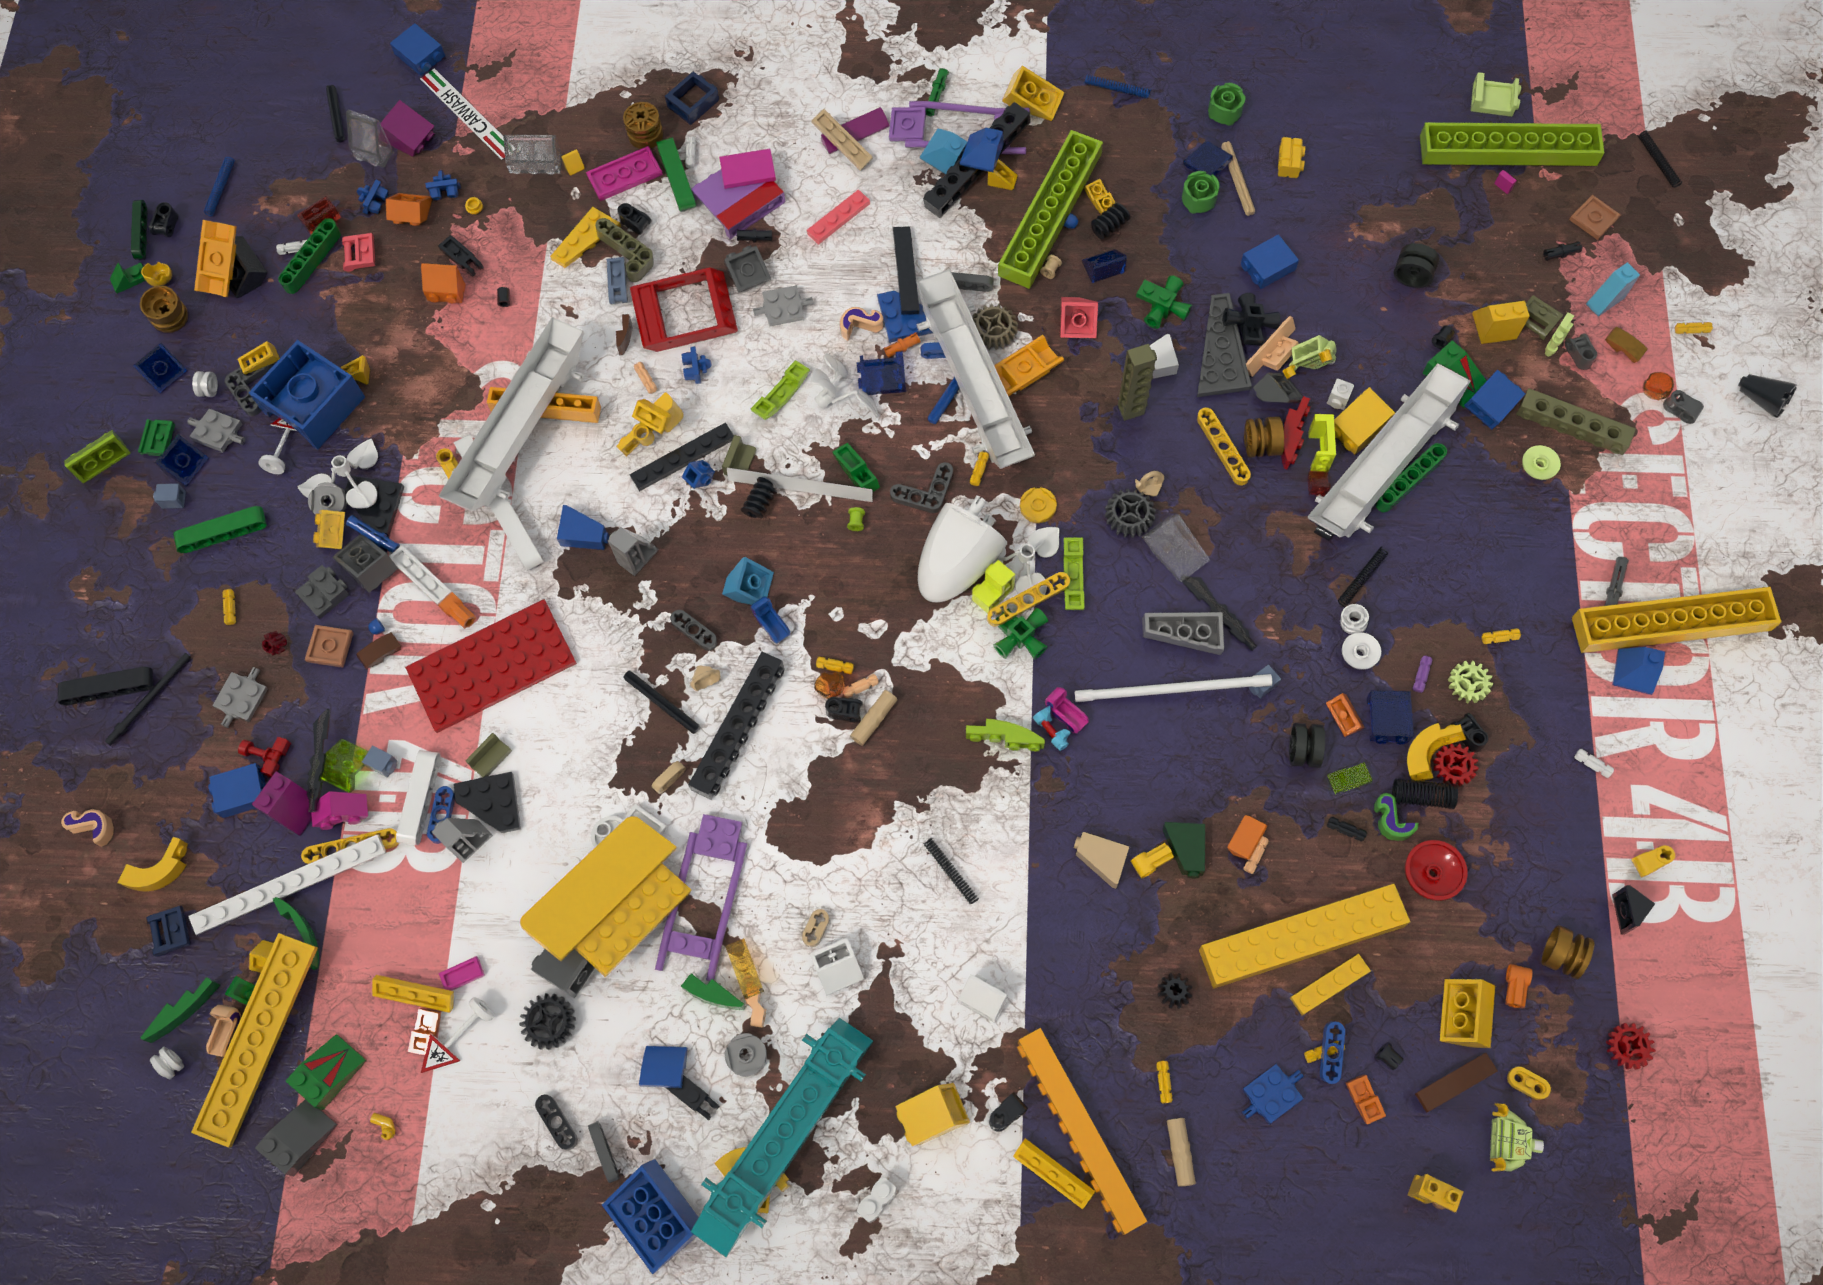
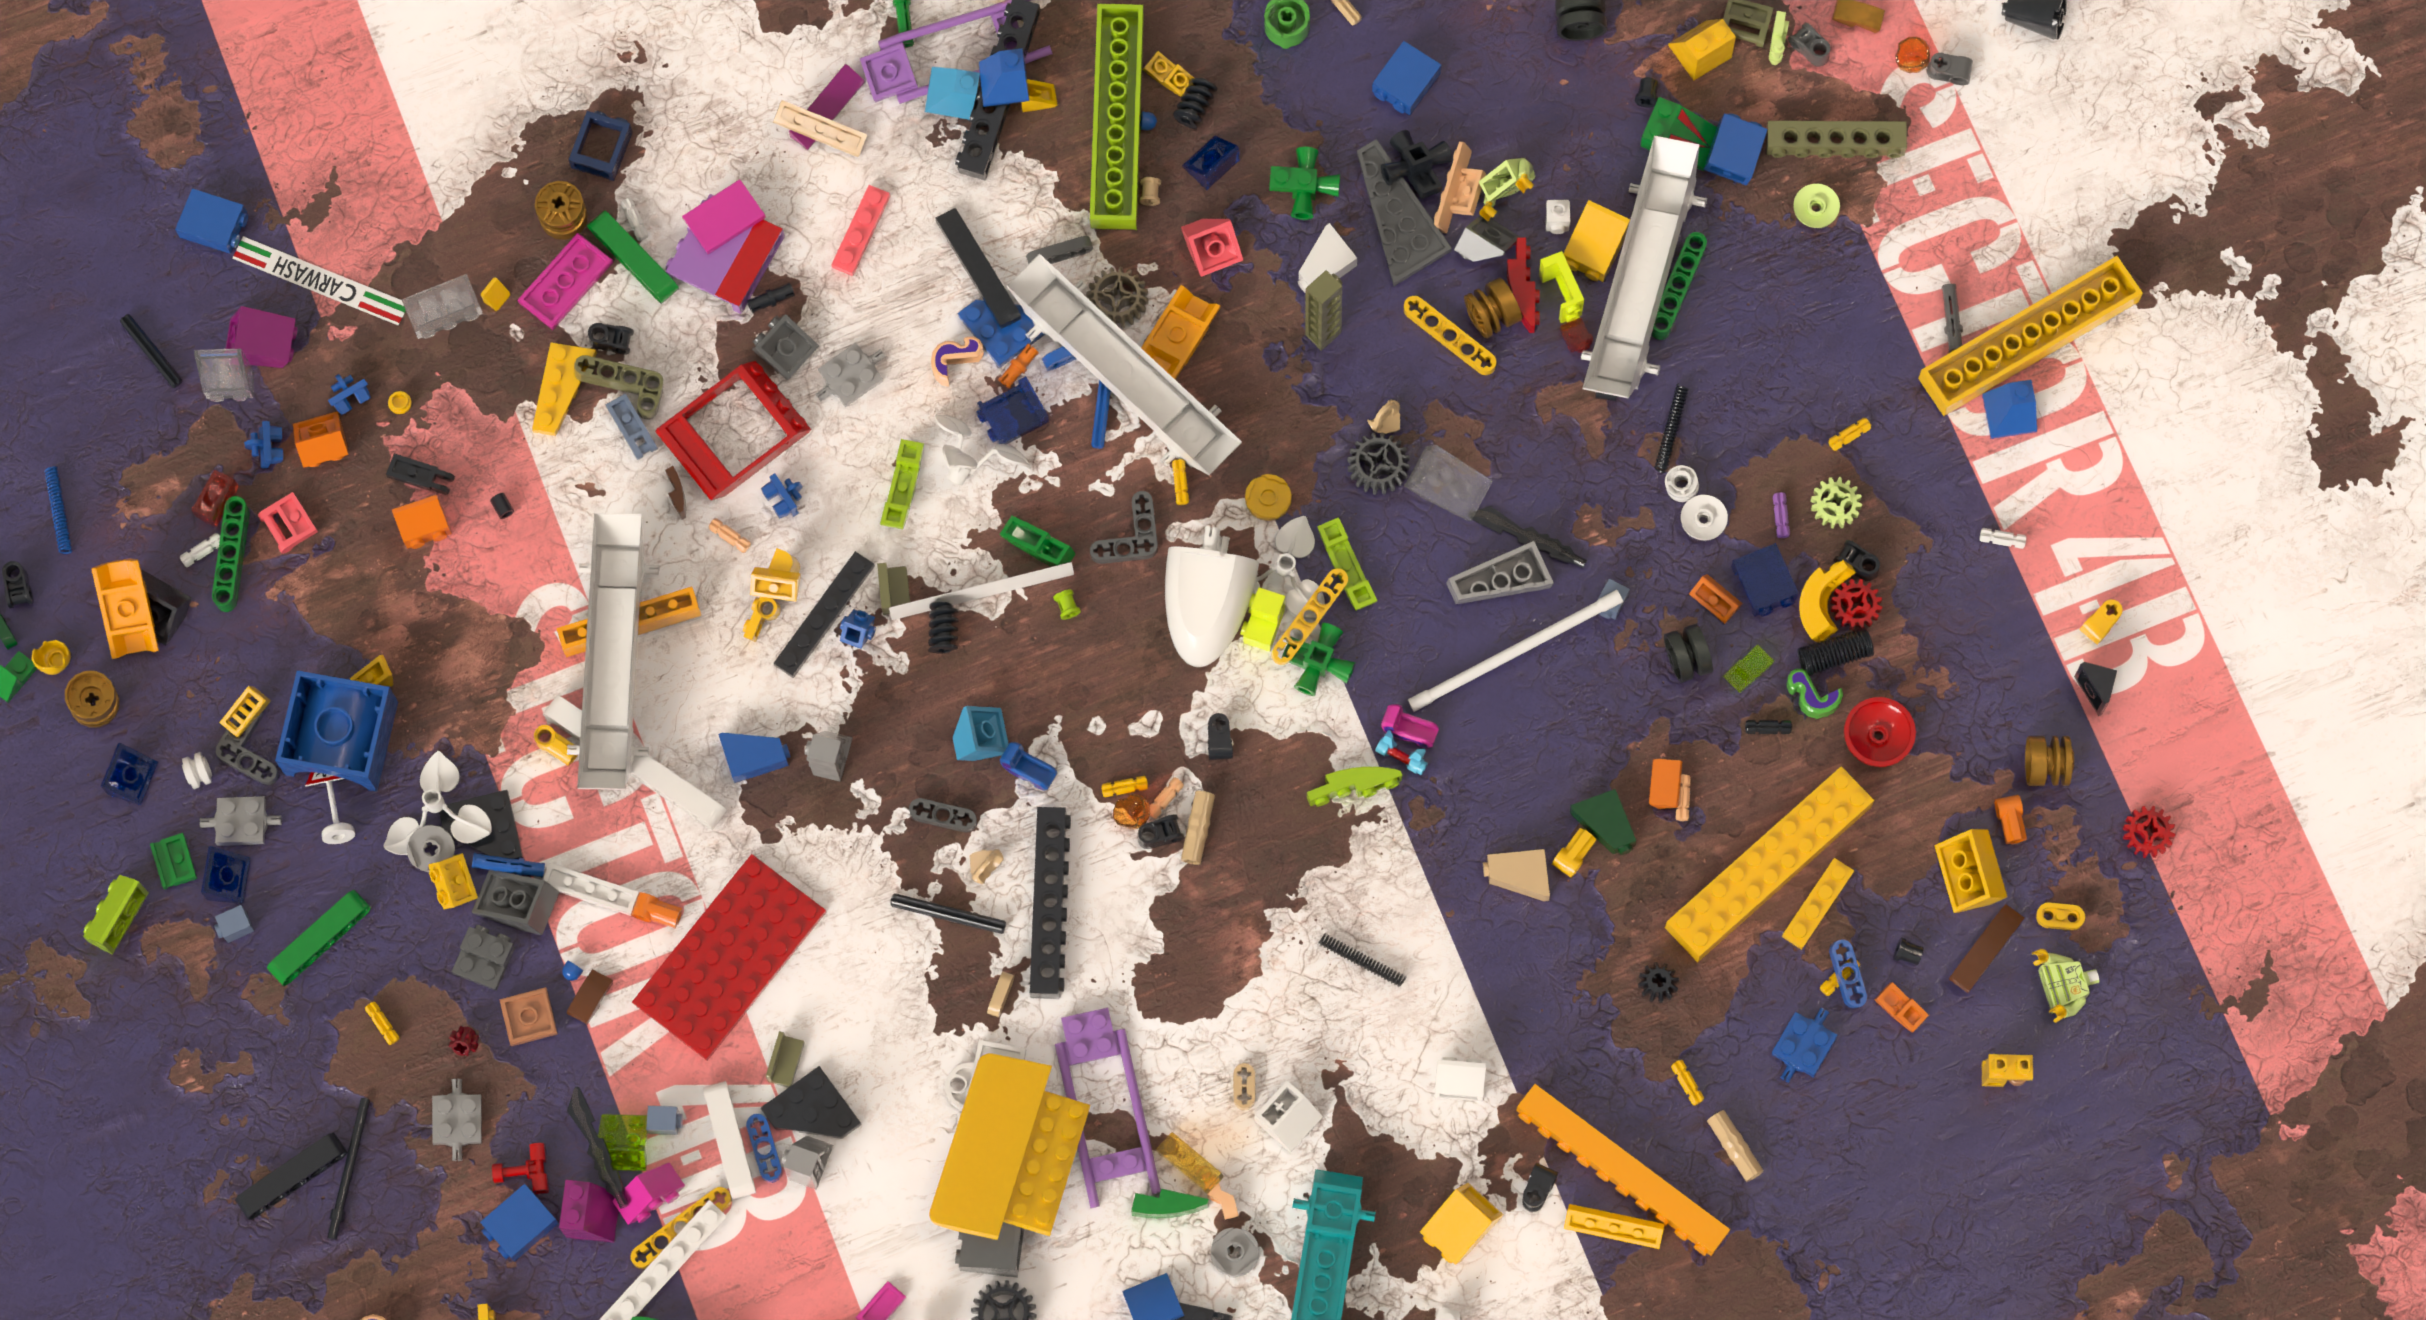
camera: 25 degrees left, 5 degrees up
none -> black piece [1208,713,1233,760]

